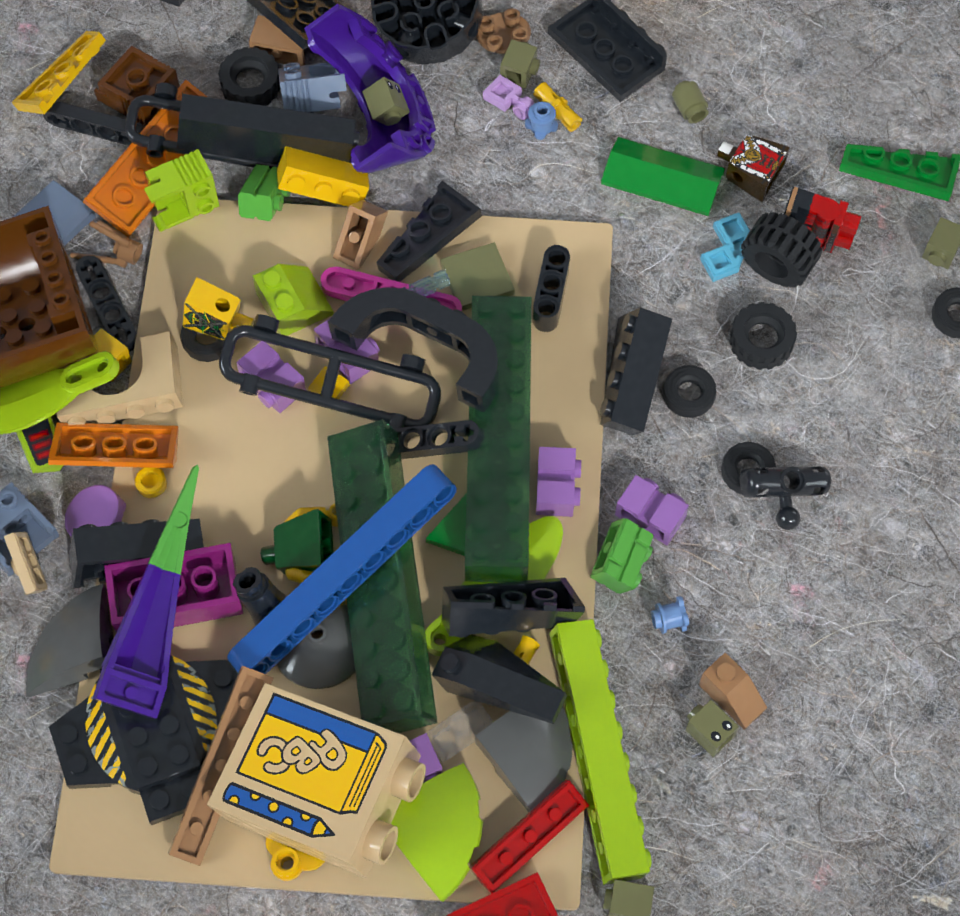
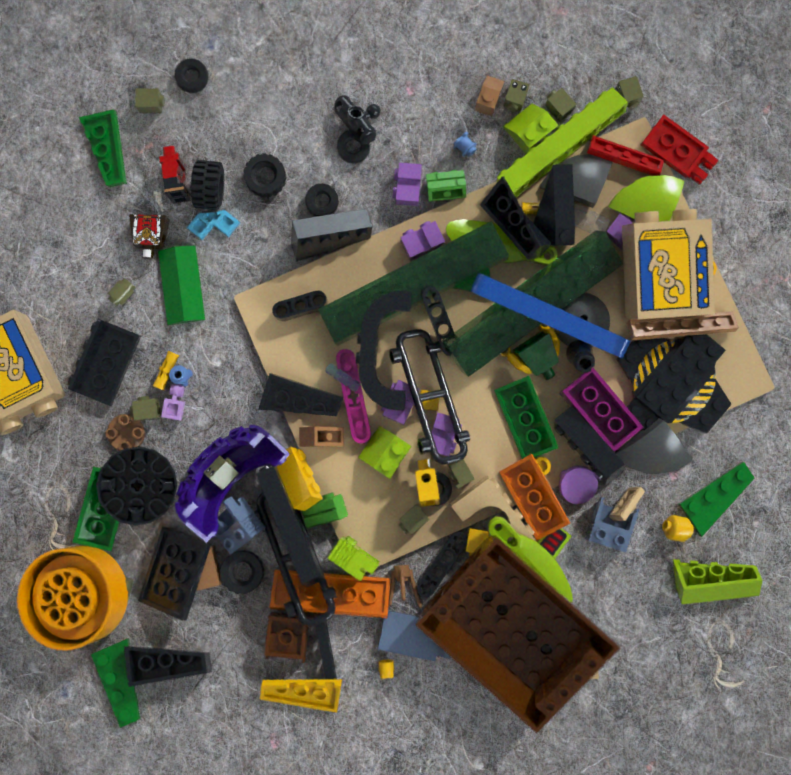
camera: 115 degrees left, 20 degrees up
dark purple plate [92,465,199,719] -> none
olive tile [440,242,515,311] -> none
none -> yellow hose [378,659,394,679]
none -> olive brick [399,504,430,534]
none -> olive brick [448,459,475,489]
none -> green slope [494,376,559,459]
none -> lime slope [503,103,559,154]
none -> olive brick [545,88,577,122]

